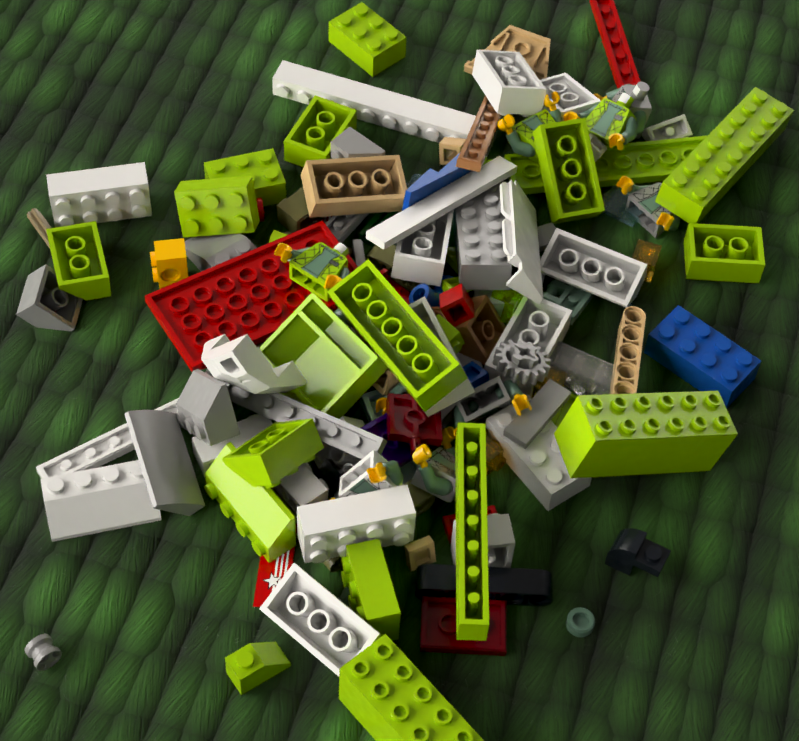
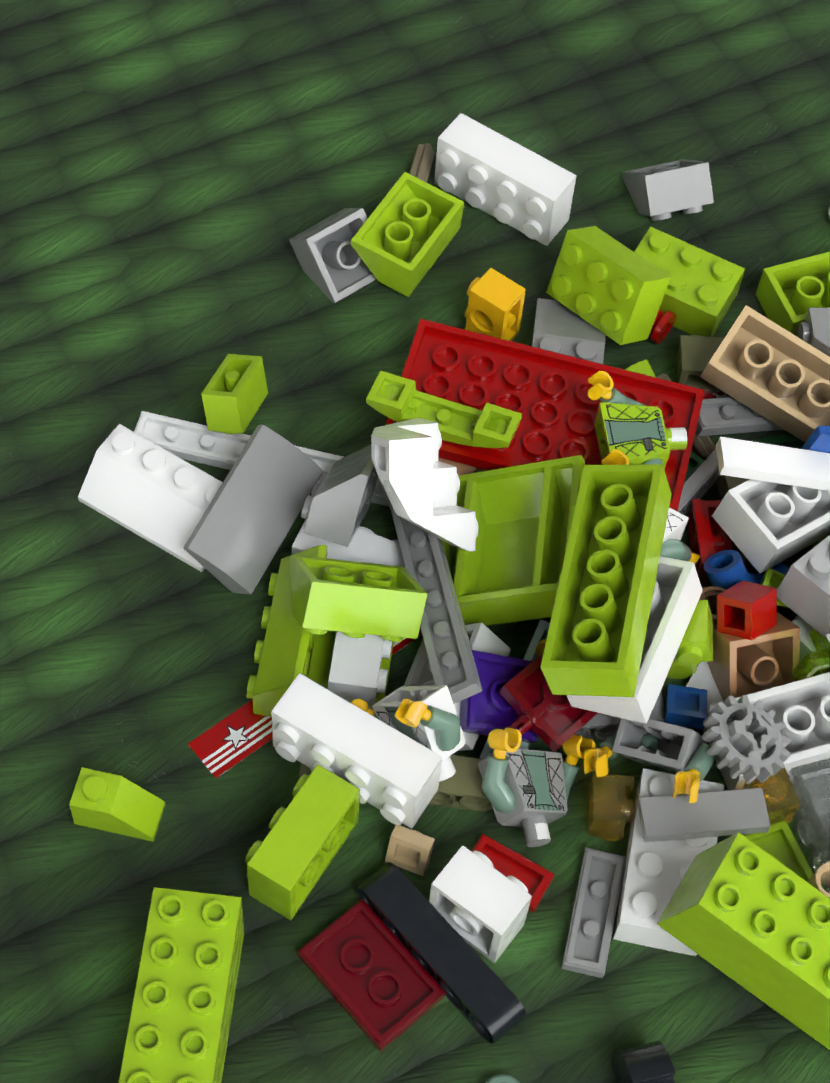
camera: 45 degrees right, 5 degrees up
white slope [259,563,381,676] -> none
black tile [315,458,345,497] -> none
lime brick [455,422,489,641] -> none
none -> lime brick [201,354,268,435]
none -> lime slope [366,370,522,448]
none -> light grey tile [561,848,626,978]
none -> slope [622,159,714,221]

